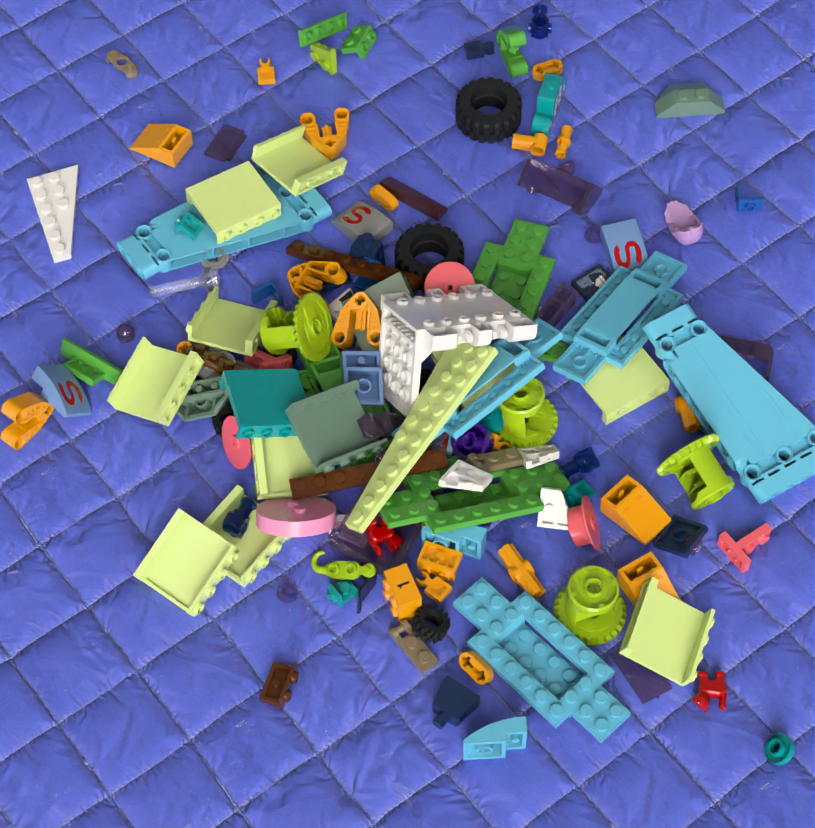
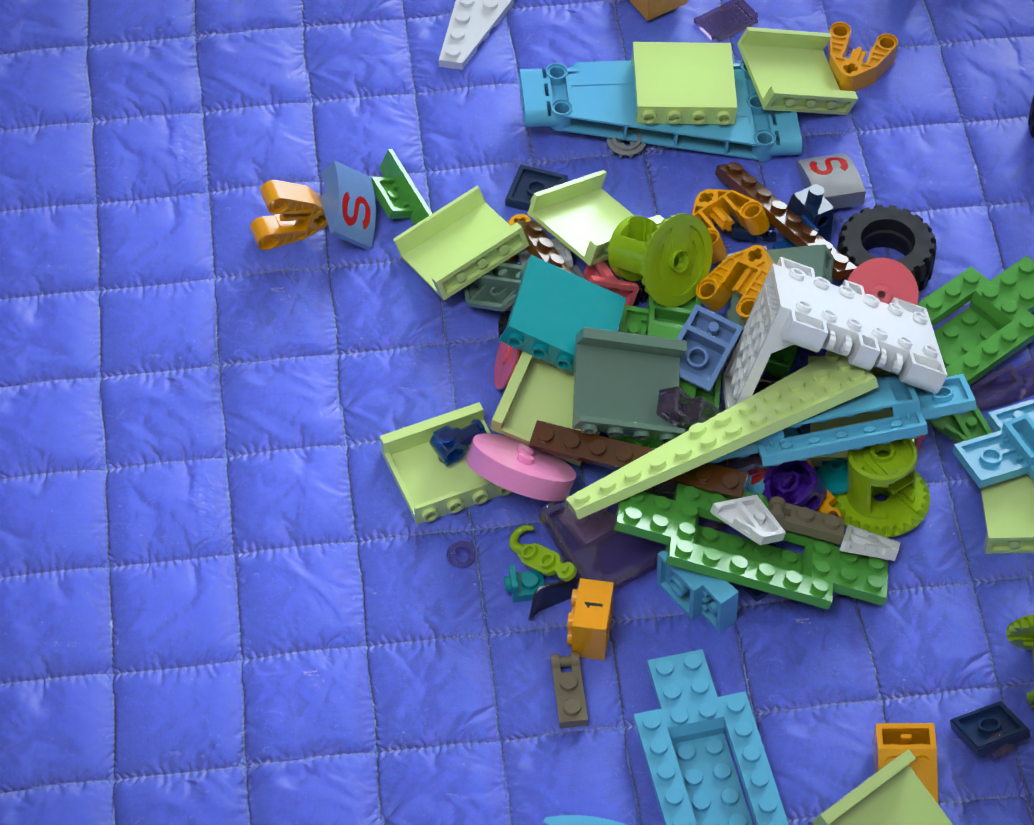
camera: 30 degrees right, 5 degrees down
clear purple piece [116,323,135,343] -> none
yellowish green panel [133,508,240,617] -> none
clear piece [149,267,221,297] -> none
teal bracket [173,212,205,240] -> none
blue bracket [250,280,284,307] -> none
reddish brown bracket [259,662,300,708] -> none
red animal [365,517,404,557] -> none
light orange beam [369,184,399,212] -> none
slope [380,177,448,221] -> none
black tyre [411,604,451,644] -> none
light orange plate [416,571,452,604] -> none
light orange bracket [417,540,463,582] -> none
dark blue torso [432,675,480,729] -> none
light orange beam [459,650,494,685] -> none
light orange piece [498,543,545,600] -> none
white wing [537,487,569,530] -> none
lime piece [553,565,627,646] -> none
clear blue connector [558,447,600,480] -> none
teal bracket [564,479,596,508] -> none
coral piece [567,496,601,551] -> none
light orange slope [600,474,672,545] -> none
none -> dark blue tile [505,164,568,211]

